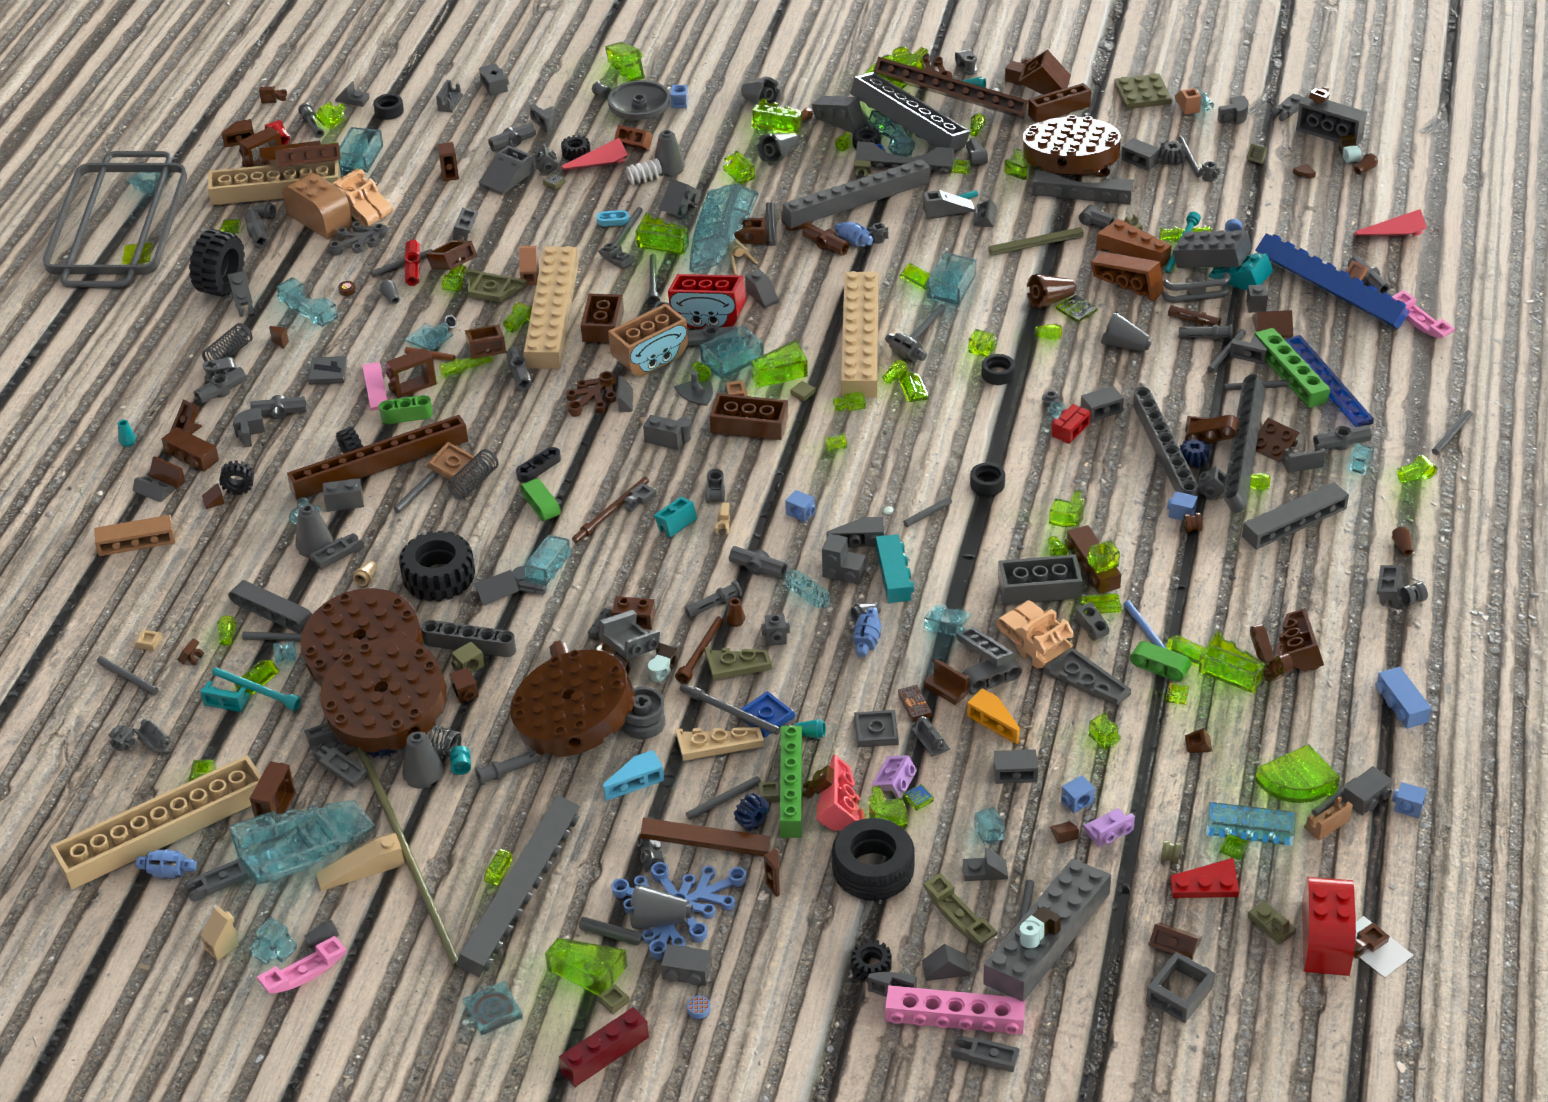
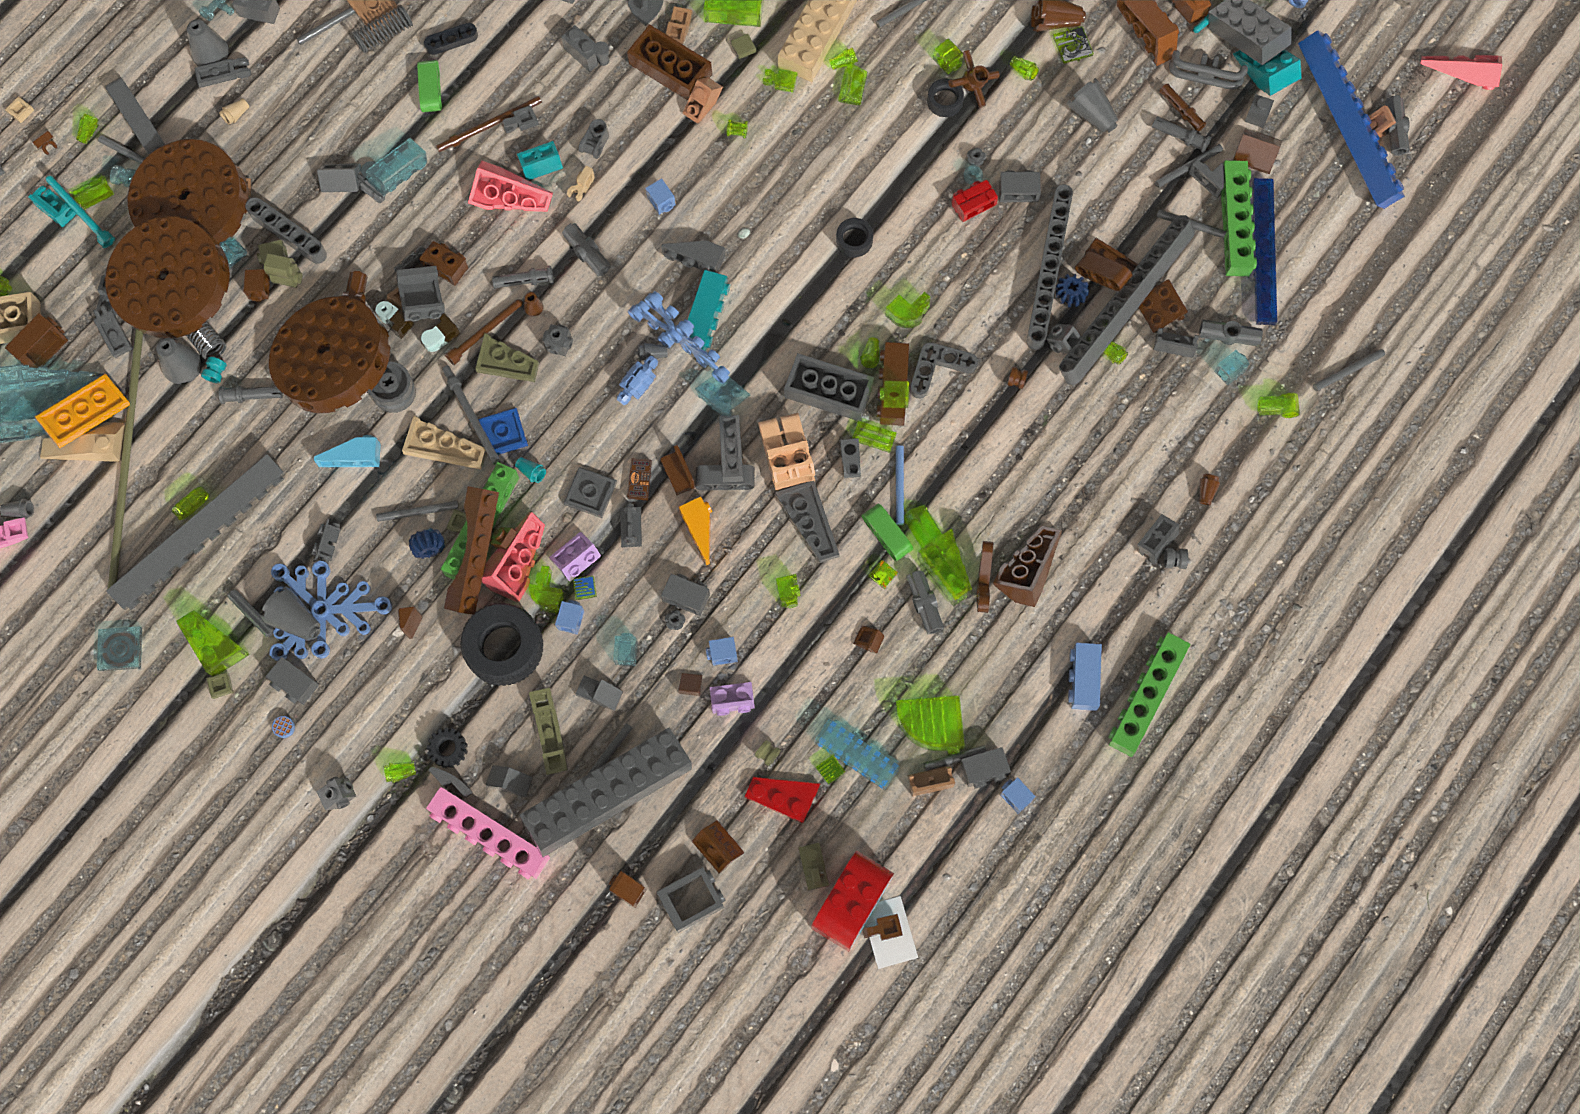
camera: 25 degrees right, 30 degrees up
black tyre [399,531,475,601] -> none
dark red brick [559,1007,649,1087] -> none
reddish brown tile [640,818,770,856] -> none
clear light blue beam [785,570,830,608] -> none
dark grey brick [822,534,866,585] -> none
dark grey piece [885,332,927,362] -> none
dark grey bar [903,497,952,527] -> none
dark grey hinge [951,1035,1020,1072] -> none
leg [1020,906,1061,948] -> none
medium blue brick [1167,491,1197,520] -> none
dark grey brick [1242,482,1349,550] -> none
bright pink slope [1392,290,1455,338] -> none
none -> light orange tile [35,374,130,448]
none -> olive brick [264,253,303,288]
none -> dark grey brick [316,777,356,810]
none -> clear neon green cone [384,762,416,784]
none -> reddish brown arch [444,486,499,615]
none -> coral wedge [468,161,553,212]
none -> medium blue brick [555,600,584,635]
none -> reddish brown slope [609,871,647,908]
none -> medium blue plant [627,291,730,384]
none -> dark grey plate [665,610,685,630]
none -> nougat slope [682,77,723,123]
none -> dark grey piece [906,570,944,635]
none -> dark grey beam [910,343,978,399]
none -> reddish brown bar [949,50,1000,108]
none -> bright green brick [1108,632,1191,757]

